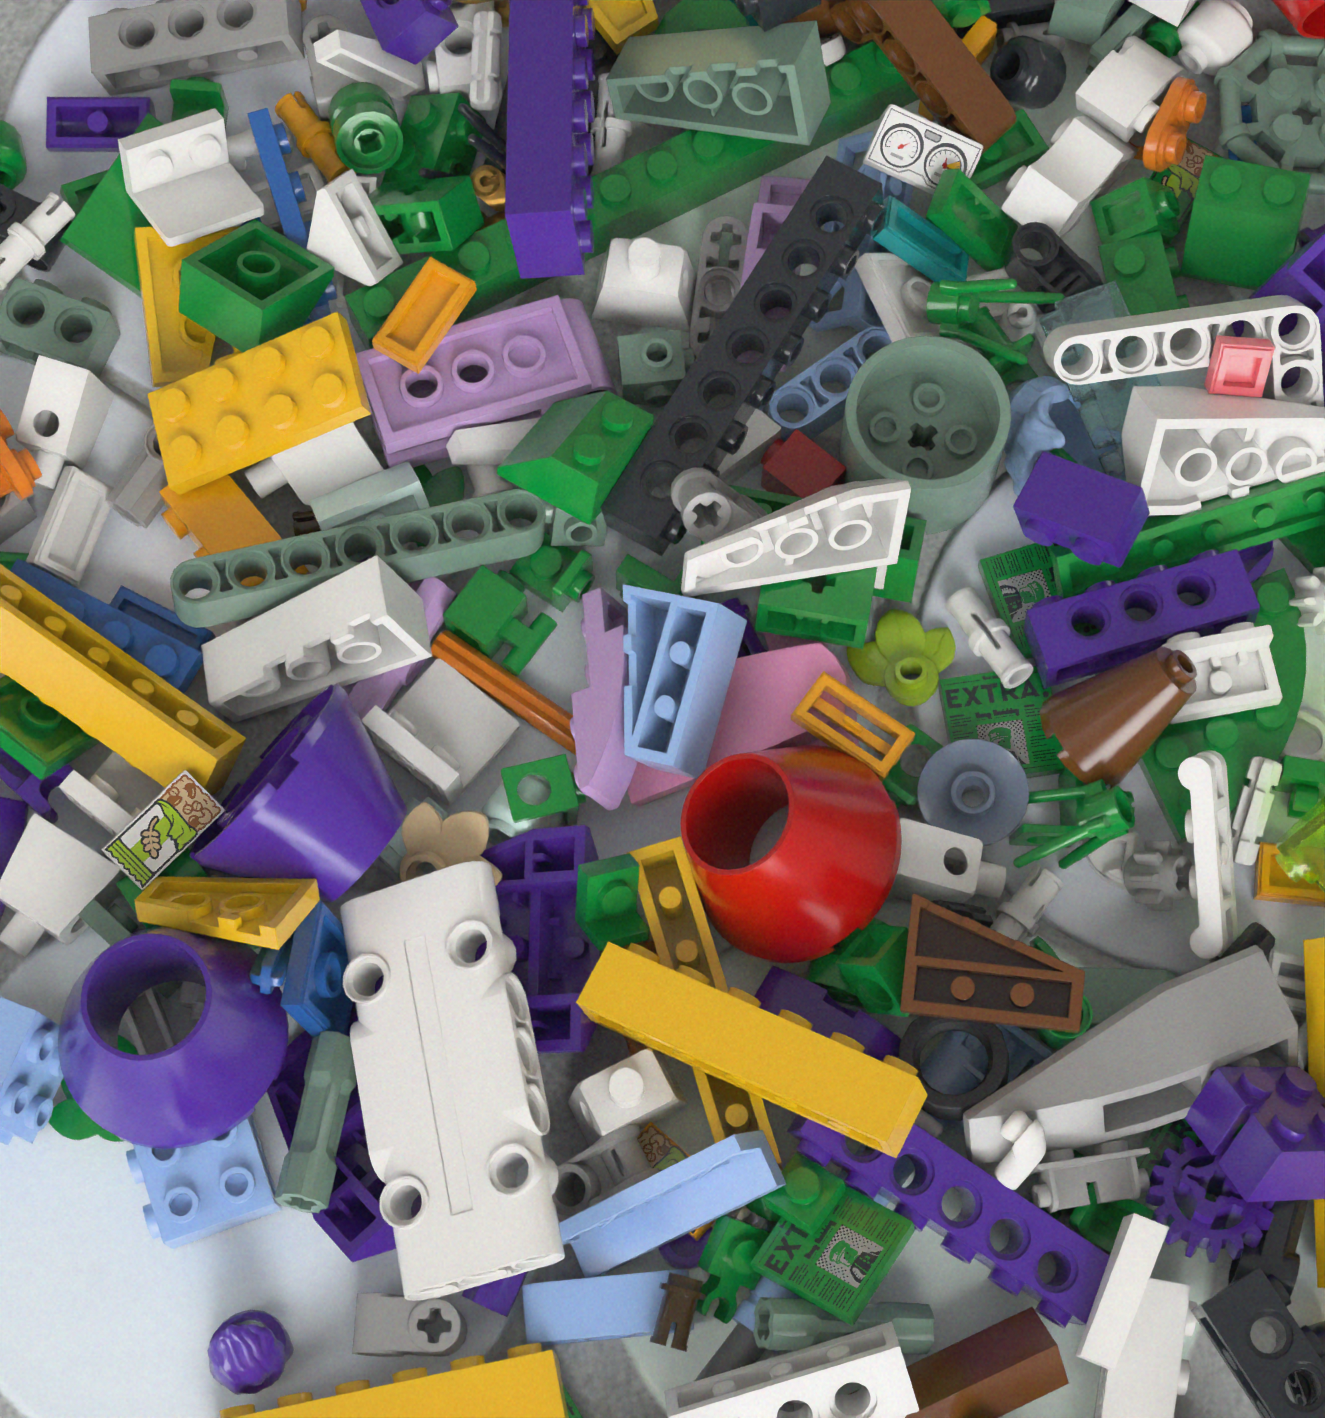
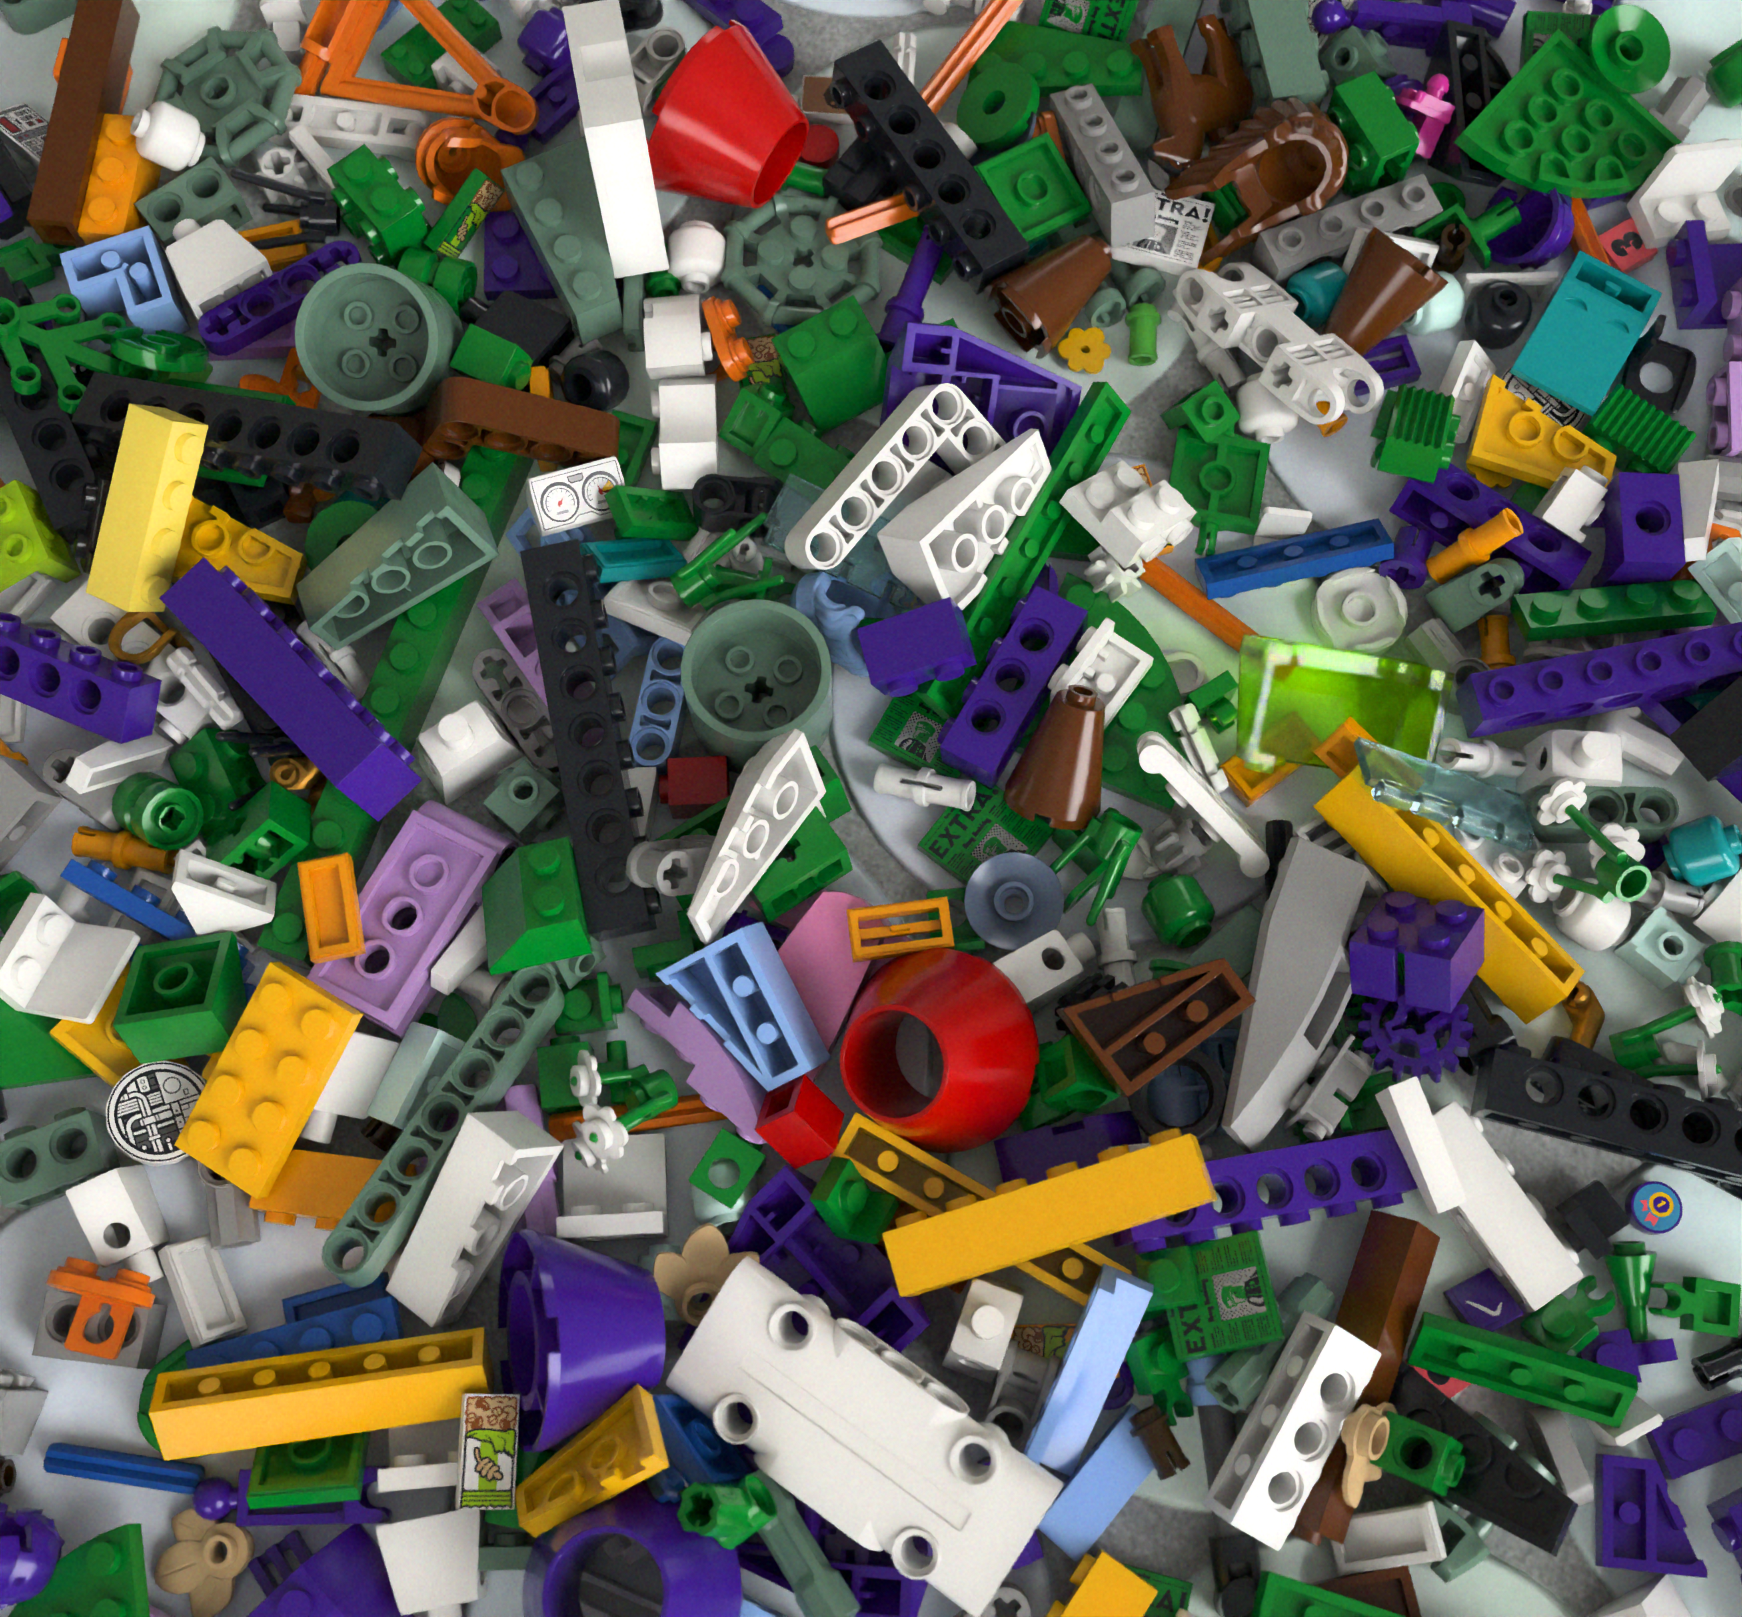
camera: 45 degrees left, 0 degrees up
lime plate [846,609,956,706] -> none
white arm [994,1110,1046,1190] -> none
coral tile [1204,335,1275,398] -> none
none -> tile [105,1061,206,1166]
none -> plant [570,1050,678,1174]
none -> green piece [677,1474,778,1550]
none -> red brick [754,1074,845,1170]
none -> green head [1141,873,1215,949]

